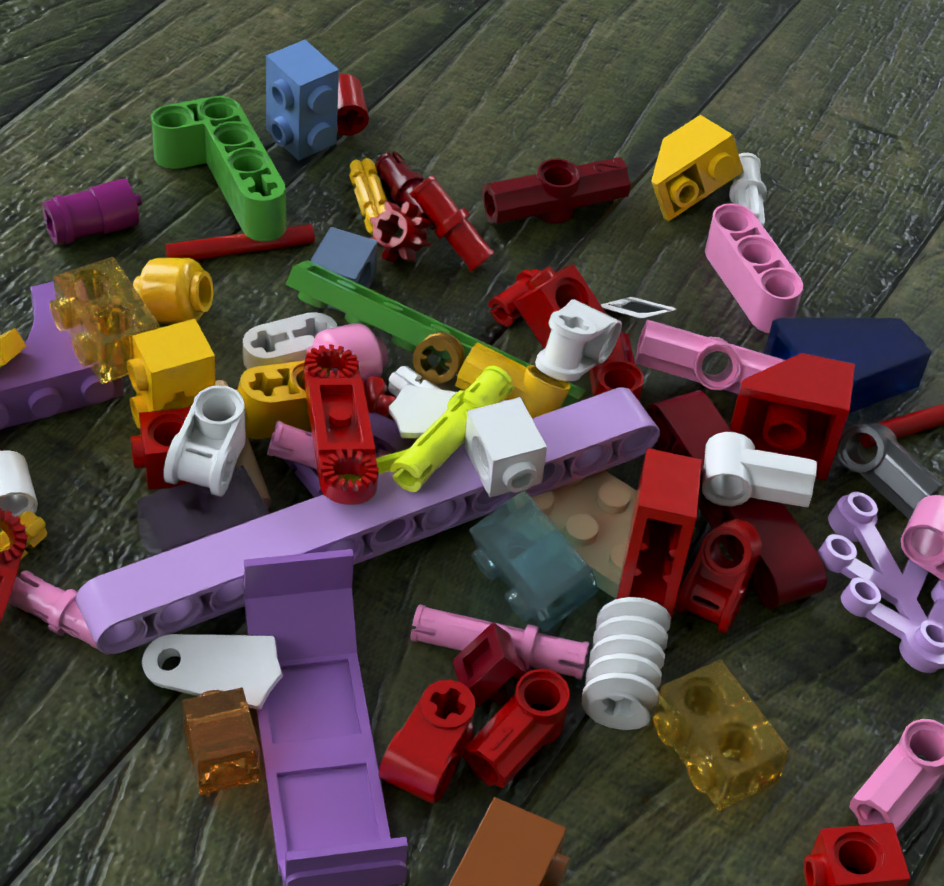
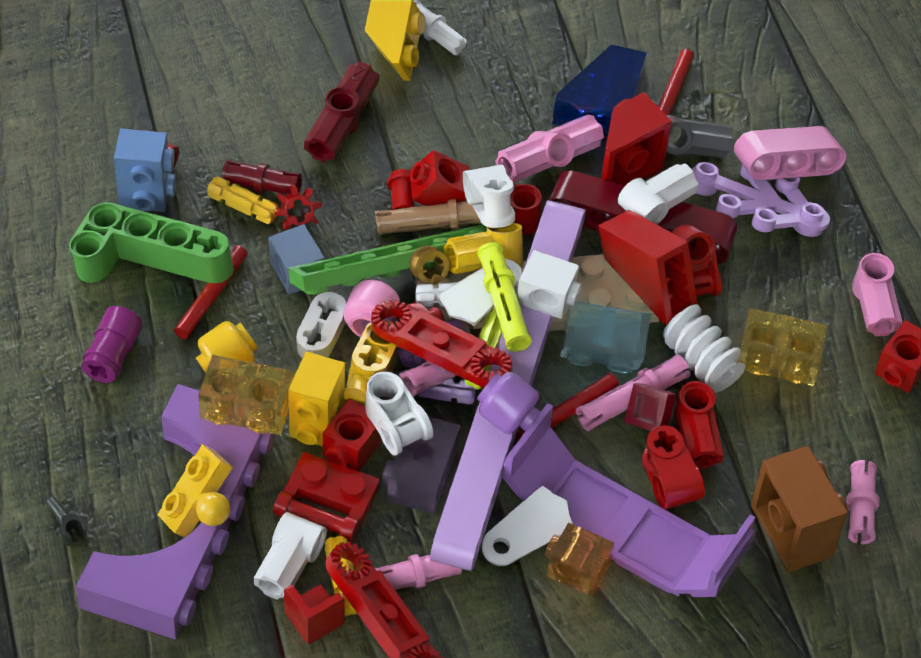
camera: 45 degrees left, 5 degrees up
red pin [409,175,495,272] -> none
sticker [601,297,676,318] -> none
bright pink beam [705,203,803,334] -> none
none -> red plate [273,452,380,543]
none -> medium nougat pin [375,199,482,236]
none -> medium lavender head [477,372,541,434]
none -> red bar [516,373,619,441]

